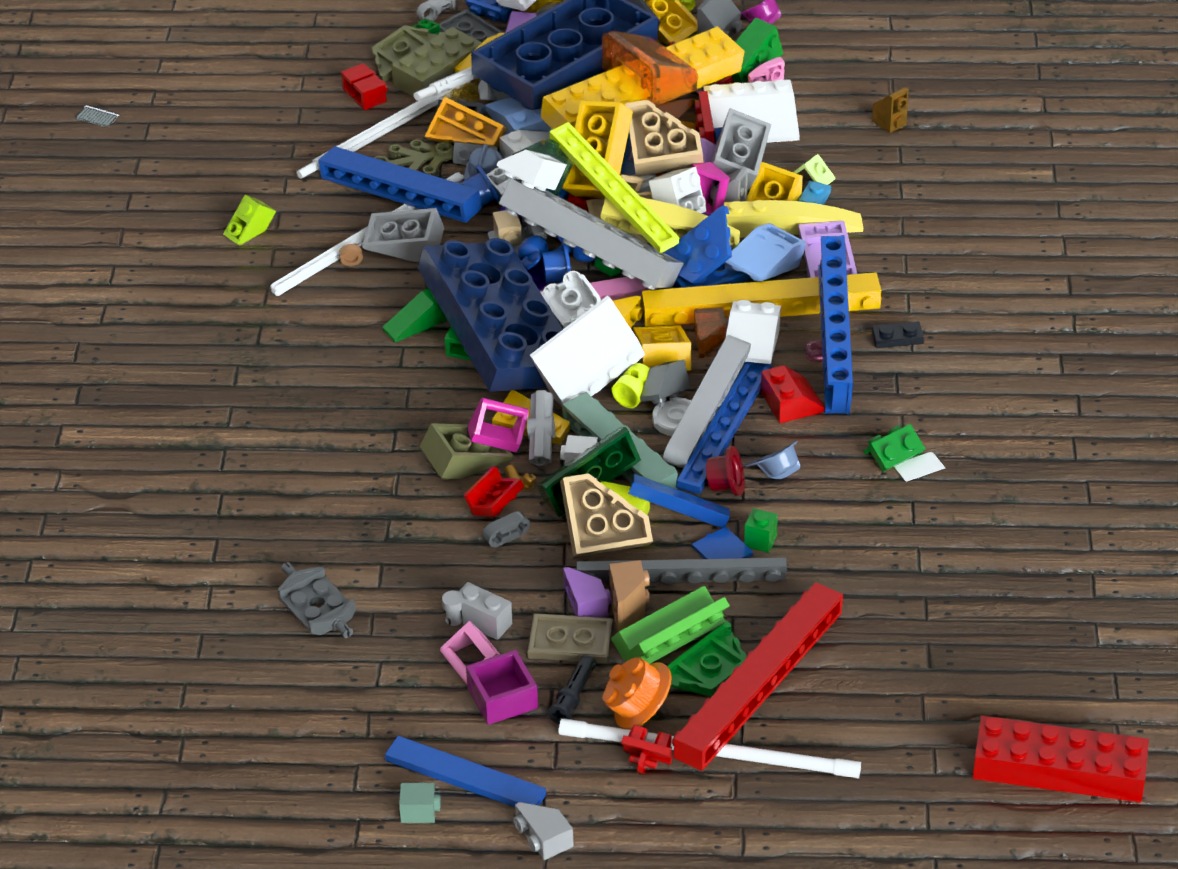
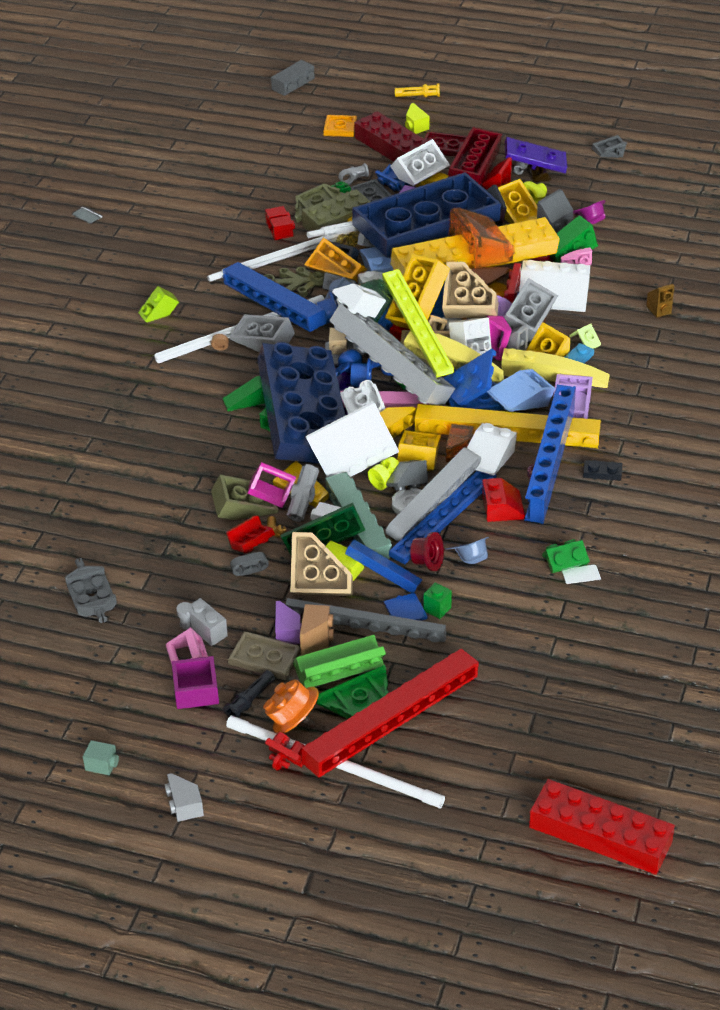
camera: 15 degrees right, 0 degrees up
blue tile [385,736,546,807] -> none

